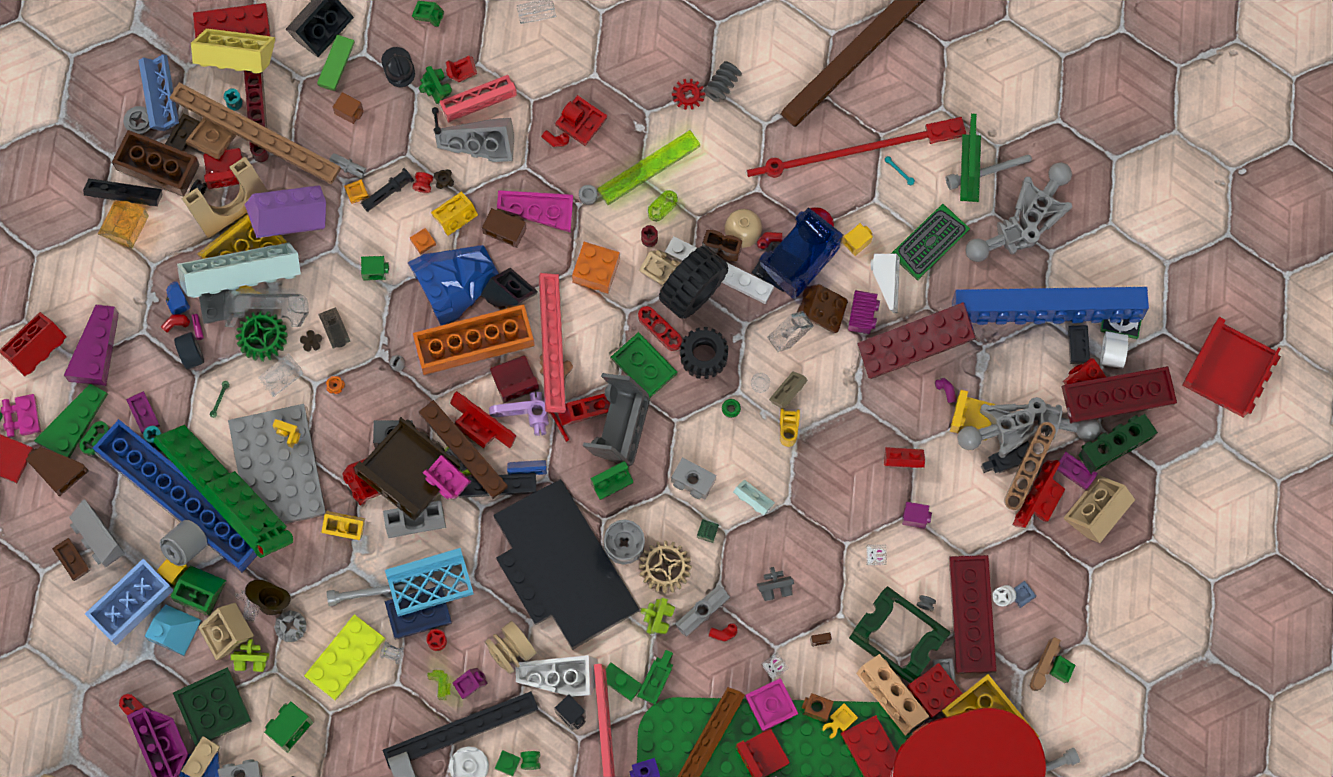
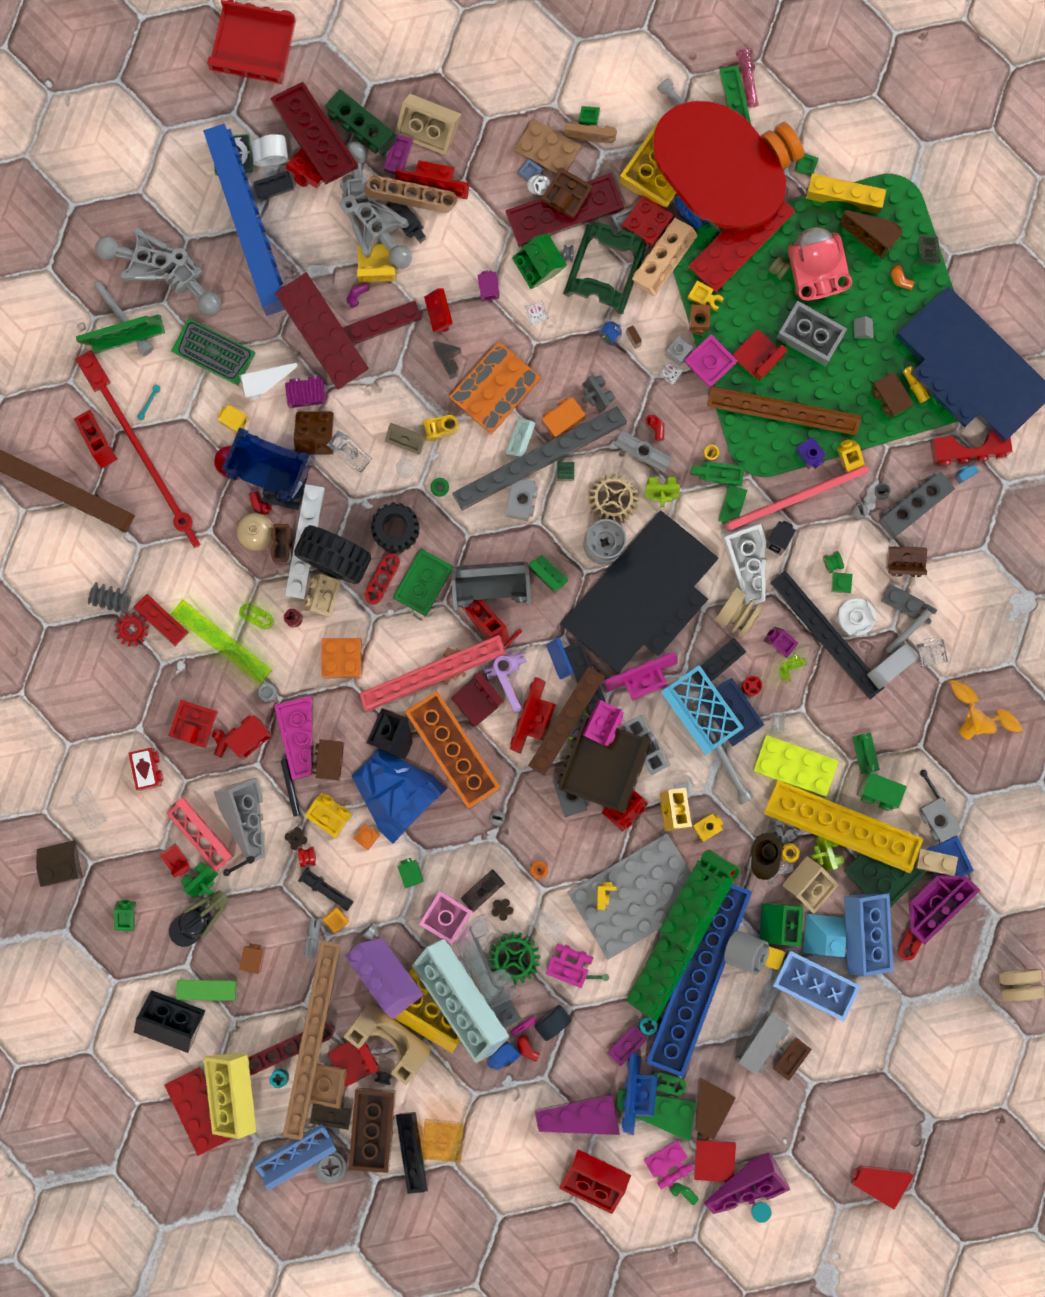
camera: 105 degrees left, 10 degrees up
none -> red slope [74,410,118,469]
none -> brick [128,748,164,791]
none -> red tile [133,594,189,647]
none -> olive plant [183,890,229,939]
none -> red brick [224,715,273,760]
none -> black bar [281,759,301,817]
none -> dark red plate [316,300,422,359]
none -> light grey hinge [362,924,379,941]
none -> bright pink brick [419,891,473,945]
none -> clear smoke slope [432,341,462,379]
none -> orange plate [449,341,541,435]
none -> dark grey plate [453,406,627,511]
none -> green slope [512,234,568,289]
none -> medium nougat plate [514,118,582,175]
none -> reddish brown plate [541,167,593,220]
none -> orange brick [542,397,586,439]
none -> dark pink plate [545,943,594,989]
none -> blue rock [598,322,622,346]
none -> dark pink bracket [604,652,678,701]
none -> blue bracket [622,1053,658,1135]
none -> light grey brick [665,336,693,367]
none -> black plate [692,638,746,689]
none -> yellow brick [692,813,724,842]
none -> yellow hinge [703,445,719,460]
none -> yellow plate [764,780,923,873]
none -> yellow plate [782,843,800,863]
none -> medium blue slope [844,893,894,977]
none -> green hinge [852,733,880,774]

